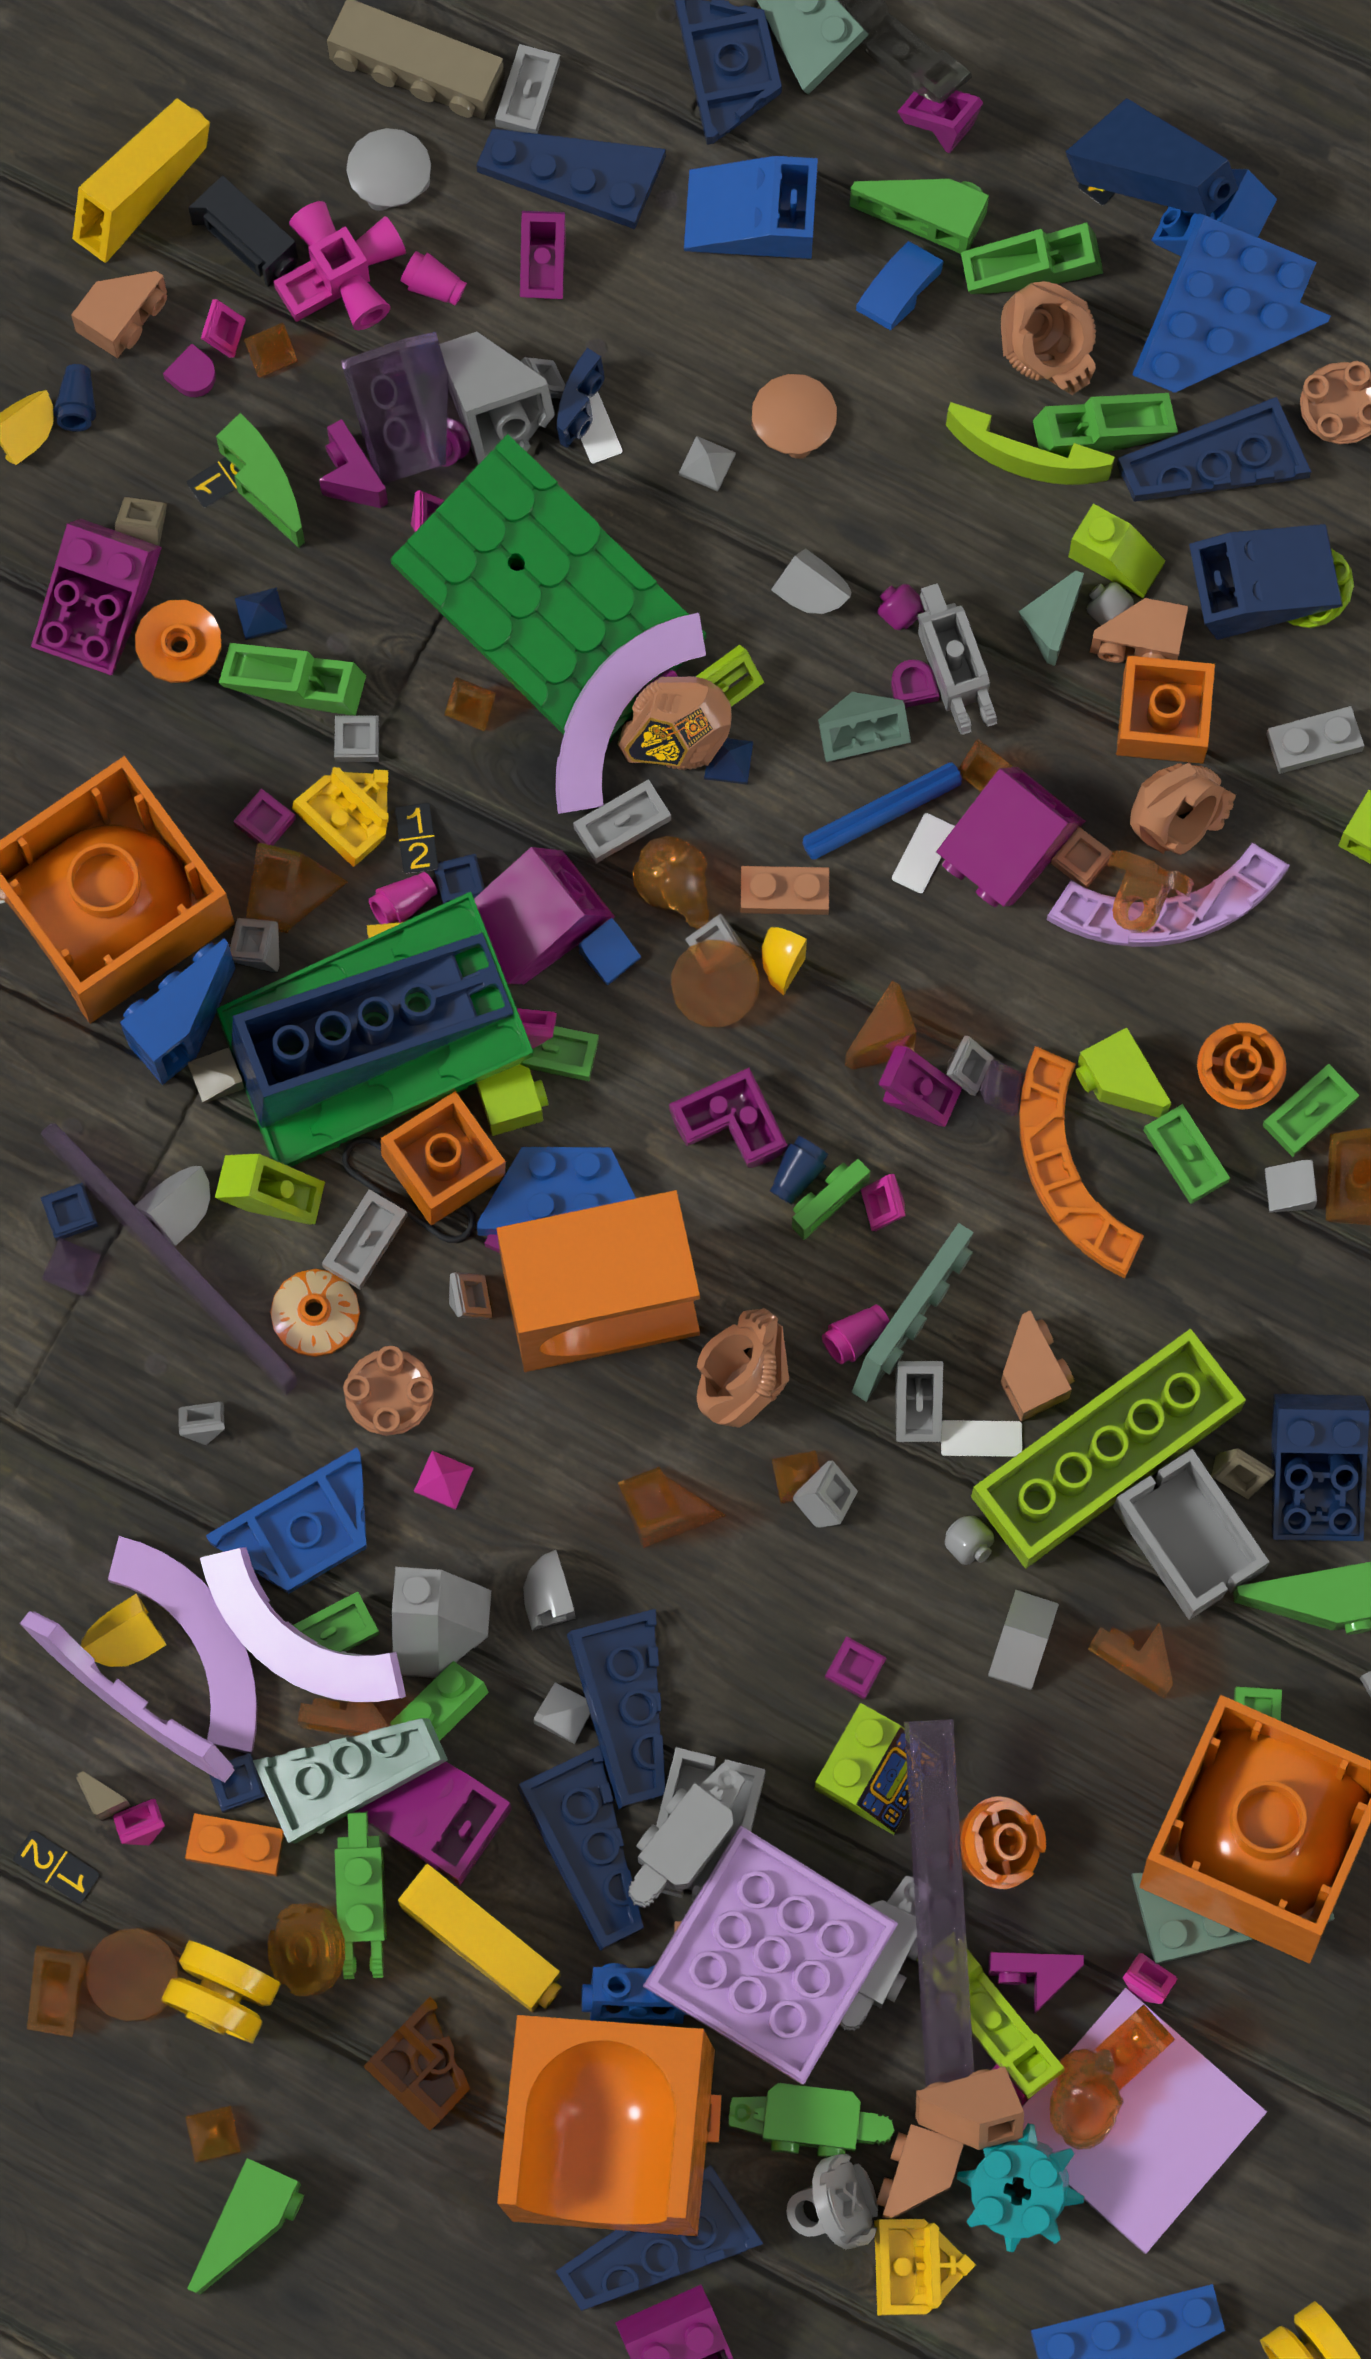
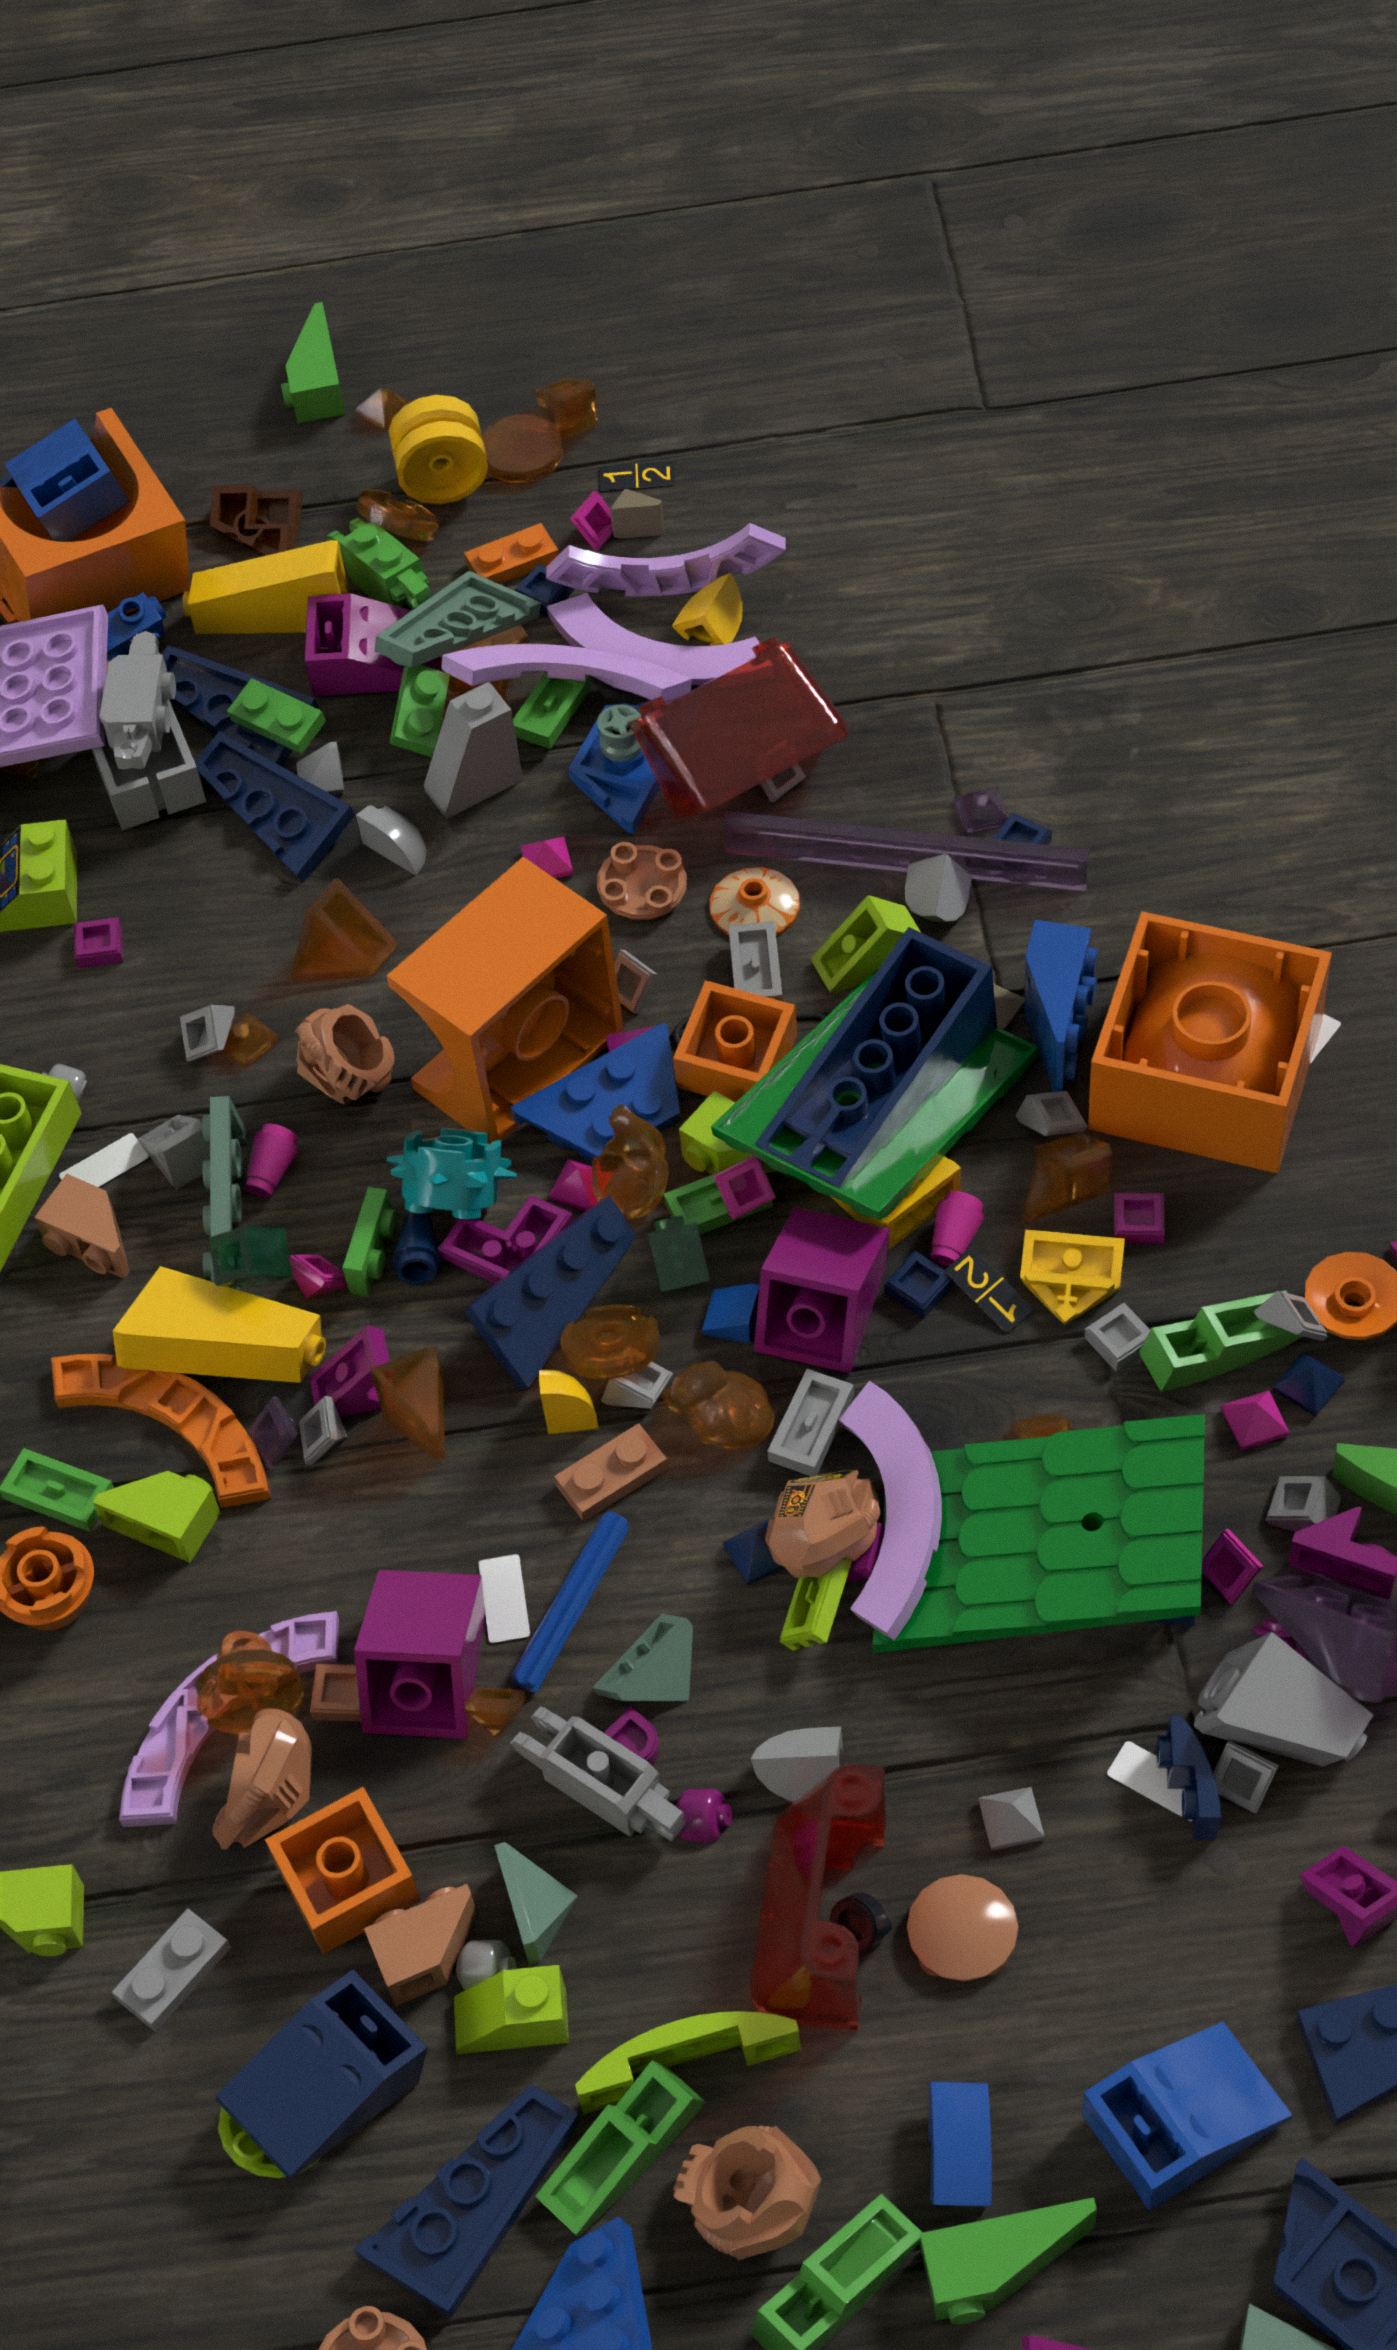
camera: 150 degrees right, 20 degrees down
none -> blue slope [5,418,130,542]
none -> yellow slope [113,1266,326,1383]
none -> clear green brick [209,1226,292,1288]
none -> bright green plate [227,678,326,754]
none -> teal brick [386,1128,517,1219]
none -> dark blue wing [463,1195,637,1391]
none -> dark pink slope [549,1158,613,1211]
none -> clear orange hair [592,1104,669,1220]
none -> sand green wheel [597,704,644,762]
none -> clear red windscreen [628,636,850,819]
none -> clear green brick [646,1215,710,1292]
none -> clear red windscreen [750,1764,887,2031]
none -> black tile [829,1892,892,1952]
none -> dark pink slope [1221,1390,1289,1451]
none -> light grey slope [1253,1291,1329,1341]
none -> light grey slope [1266,1476,1341,1532]

